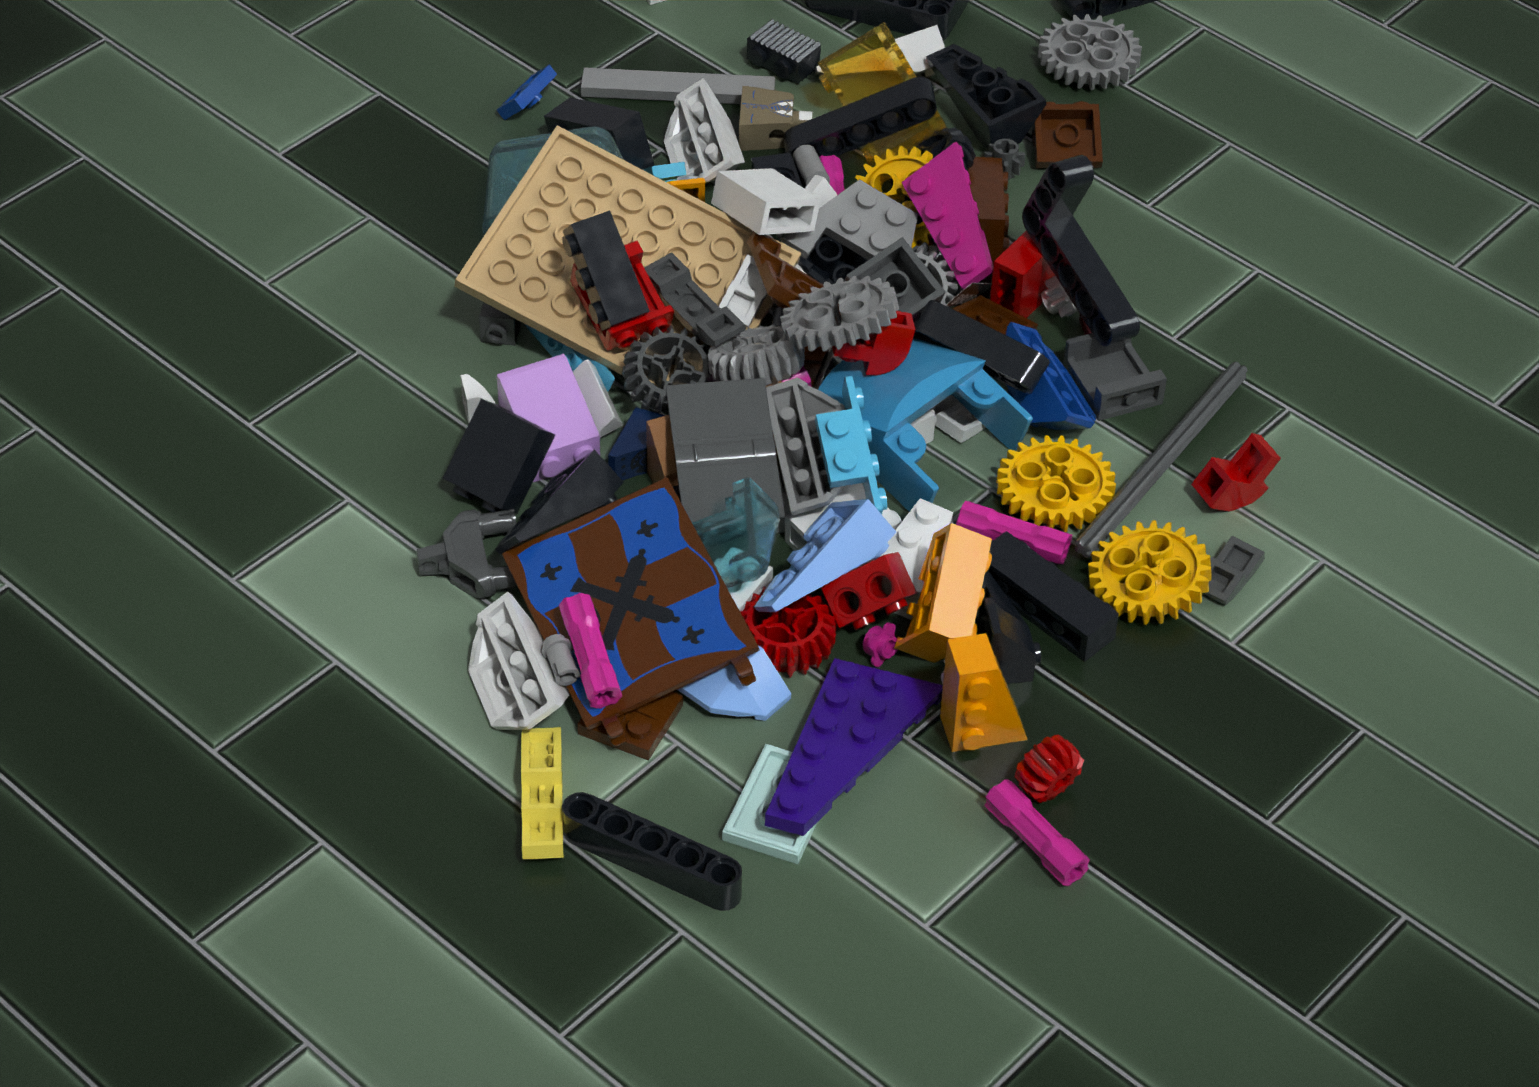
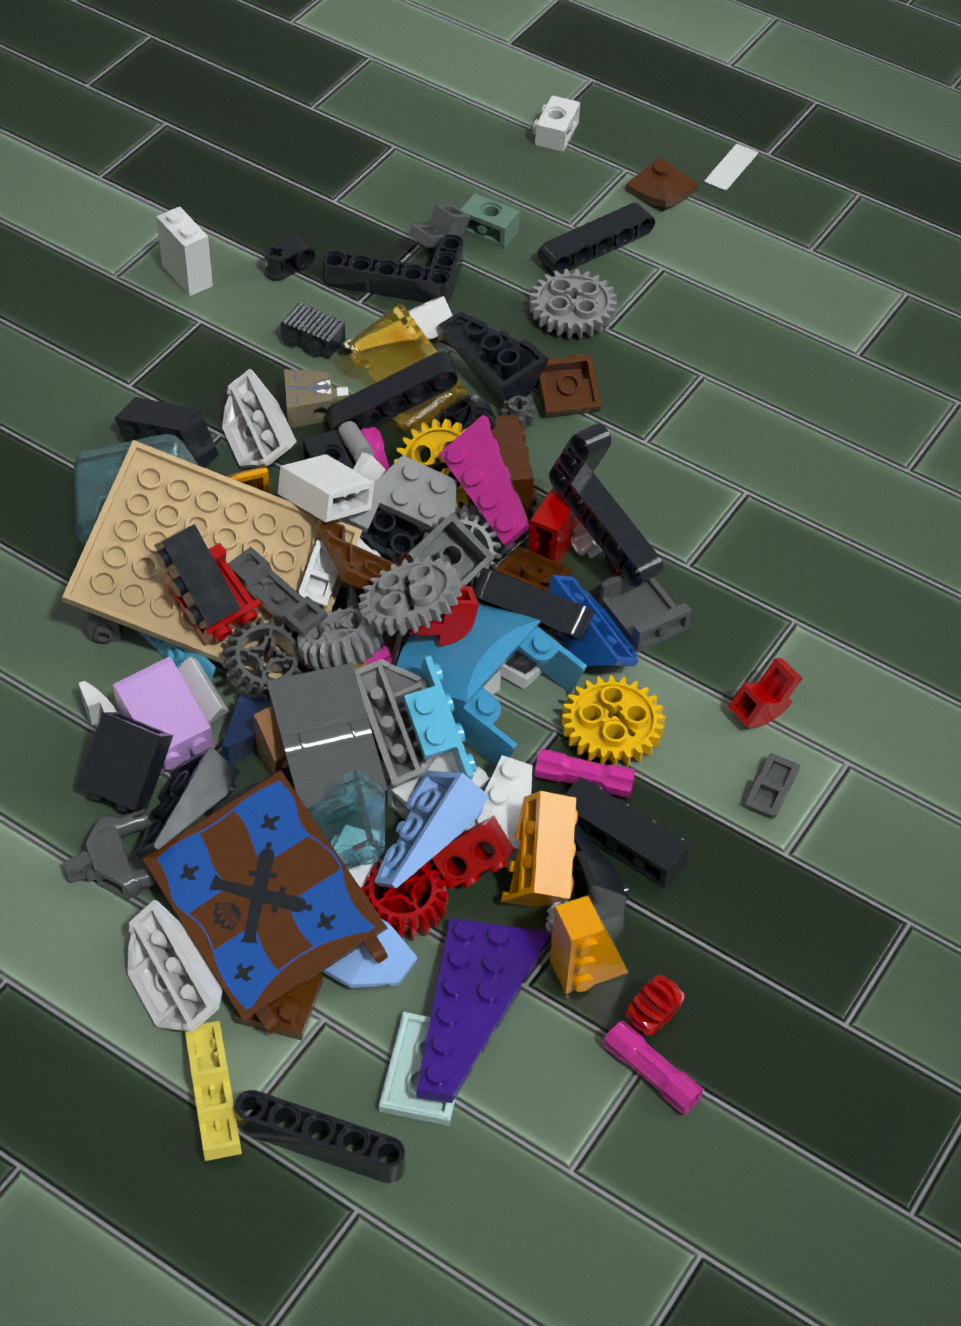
camera: 10 degrees left, 5 degrees up
blue plate [497,64,557,120] -> none
light grey pin [541,634,580,686] -> none
dark pink axle [559,593,622,708] -> none
light grey tile [581,68,775,104] -> none
medium azure plate [642,162,686,182] -> none
dark pink plate [863,622,898,667] -> none
dark grey axle [1075,362,1247,558] -> none
yellow gear [1088,520,1212,625] -> none

